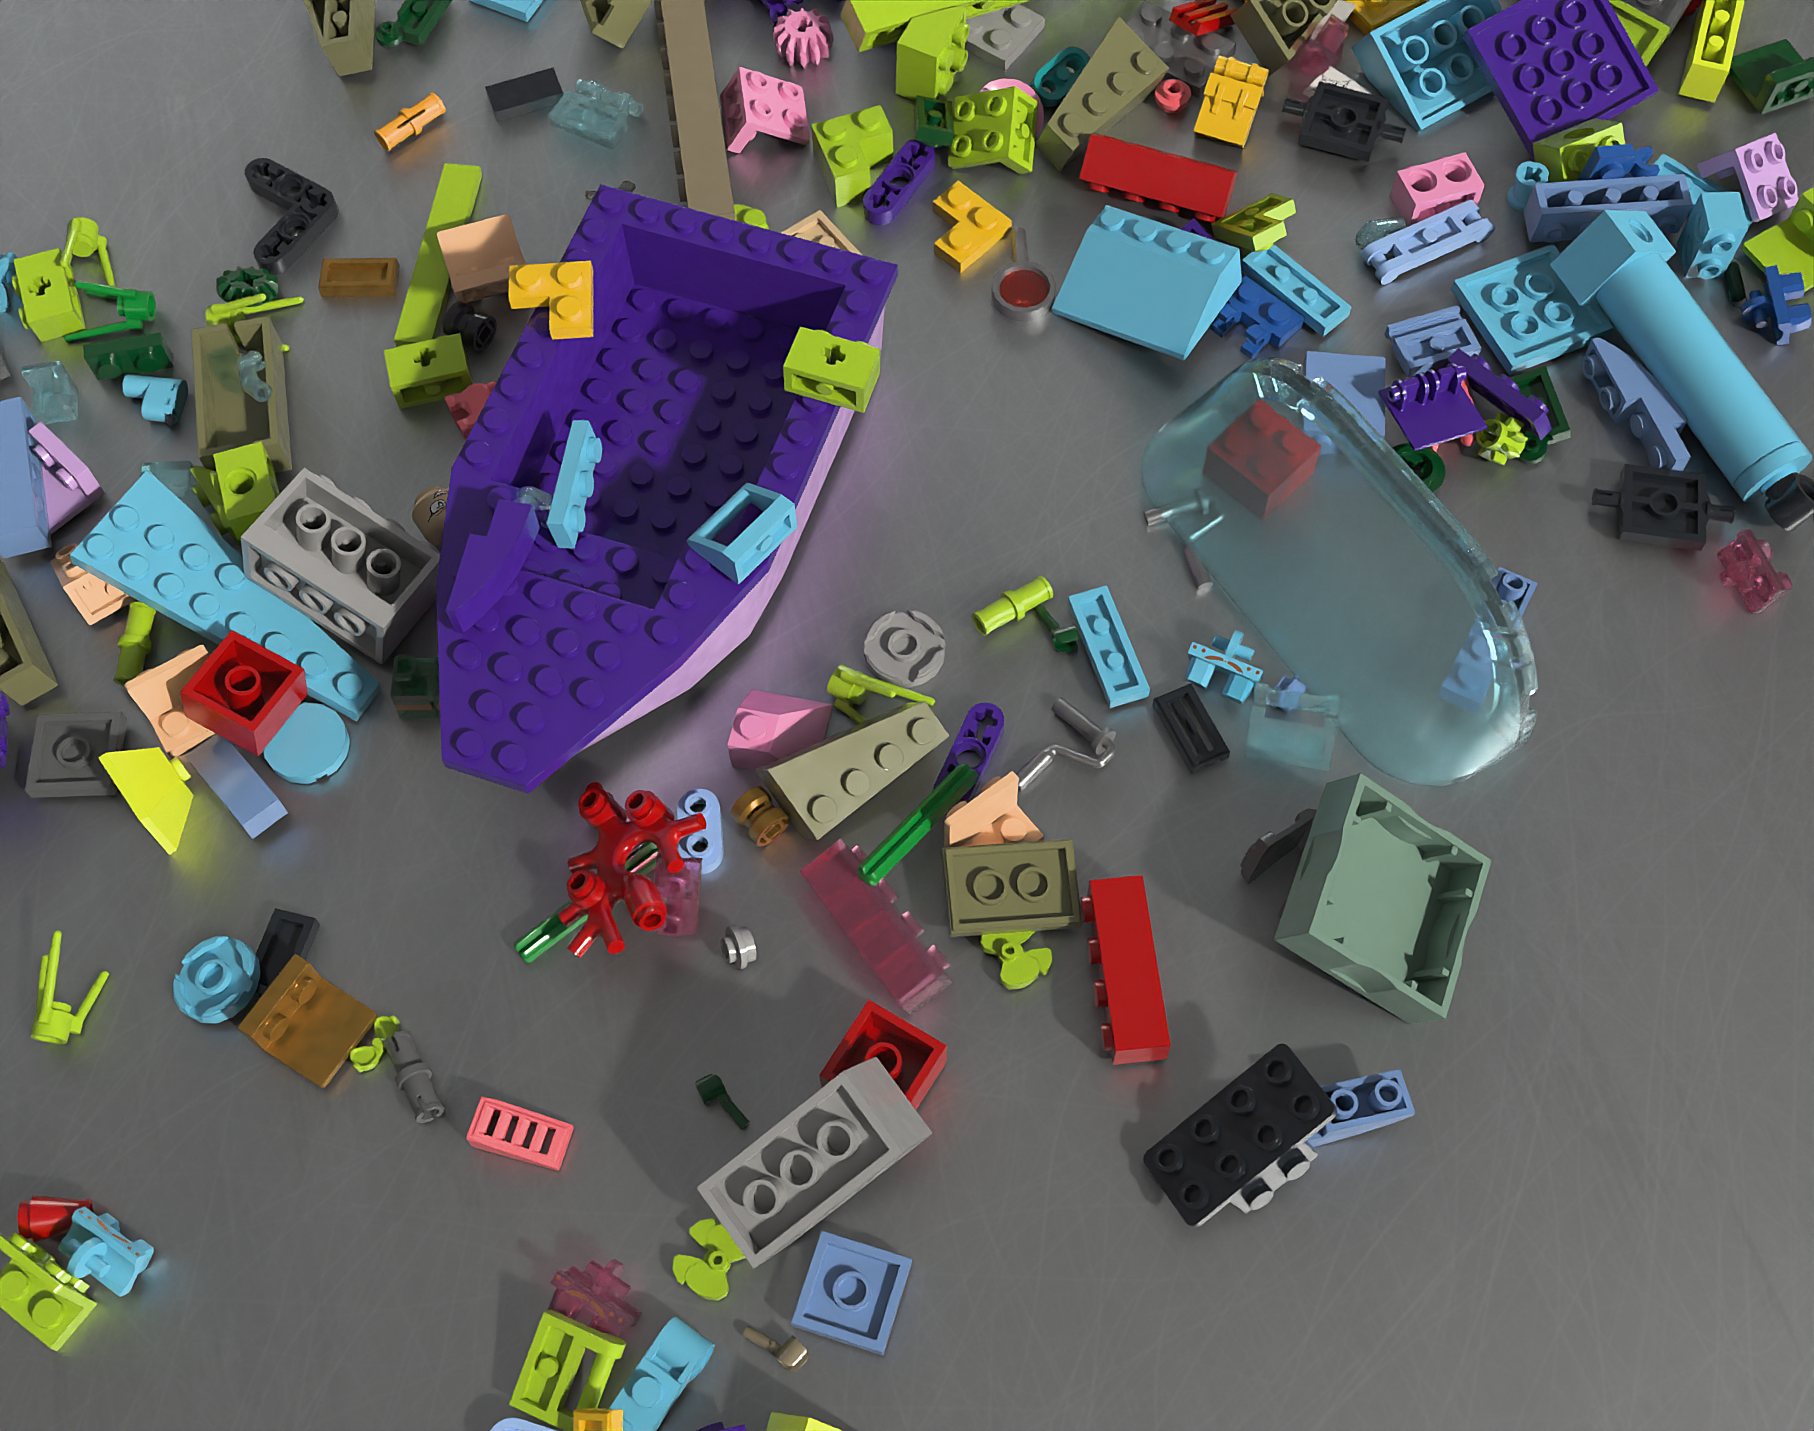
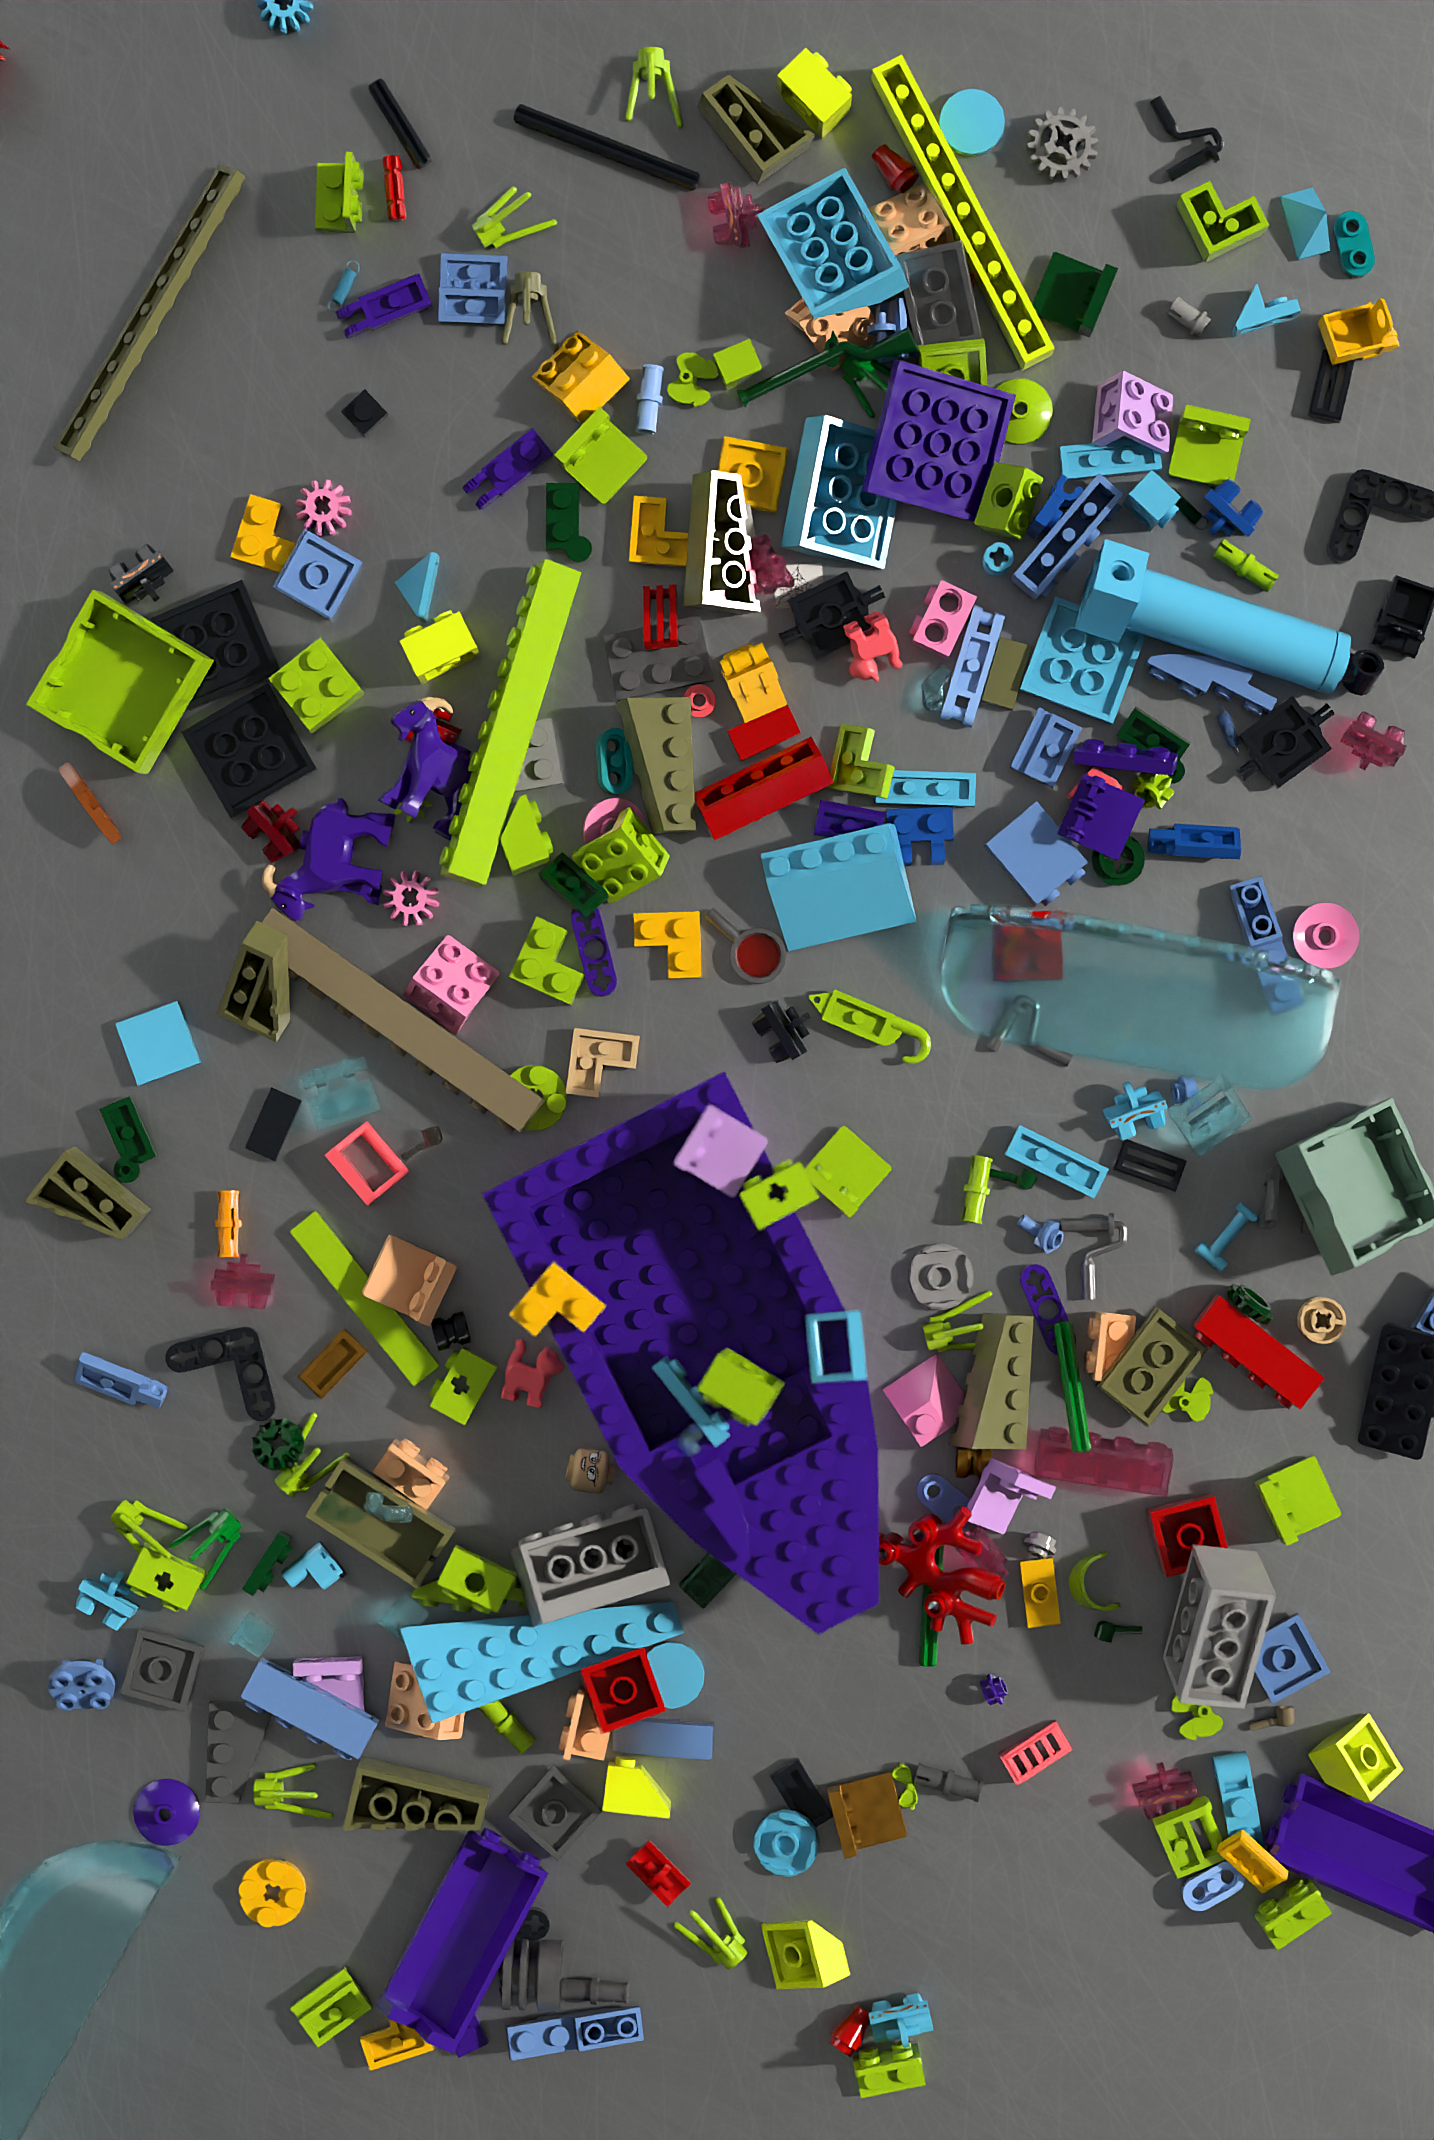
camera: 50 degrees left, 25 degrees up
none -> medium blue hinge [74,1352,168,1409]
none -> clear pink hips [211,1254,275,1309]
none -> coral tile [324,1121,410,1206]
none -> light nougat bracket [373,1438,450,1510]
none -> red hips [626,1839,691,1907]
none -> lavender bracket [673,1105,768,1197]
none -> lime brick [697,1348,785,1426]
none -> red tile [727,704,801,762]
none -> black hips [752,1000,811,1063]
none -> neon yellow slope [761,1920,850,1989]
none -> lime bracket [804,1126,892,1218]
none -> lime plate [808,989,931,1064]
none -> coral animal [843,611,902,682]
none -> lavender bracket [967,1458,1056,1534]
none -> dark purple plate [980,1674,1008,1706]
none -> olive tile [981,637,1032,711]
none -> lime dish [996,378,1053,445]
none -> medium blue plate [1017,1214,1064,1253]
none -> yellow plate [1019,1557,1061,1628]
none -> lime helmet [1068,1552,1121,1611]
none -> blue hinge [1147,823,1241,859]
none -> medium azure piece [1194,1202,1259,1272]
none -> lime pin [1212,538,1279,592]
none -> medium blue piece [1217,704,1240,756]
none -> dark green gear [1227,1284,1274,1325]
none -> lime bracket [1254,1456,1341,1546]
none -> bright pink dish [1293,903,1359,969]
none -> tan wheel [1296,1297,1347,1344]

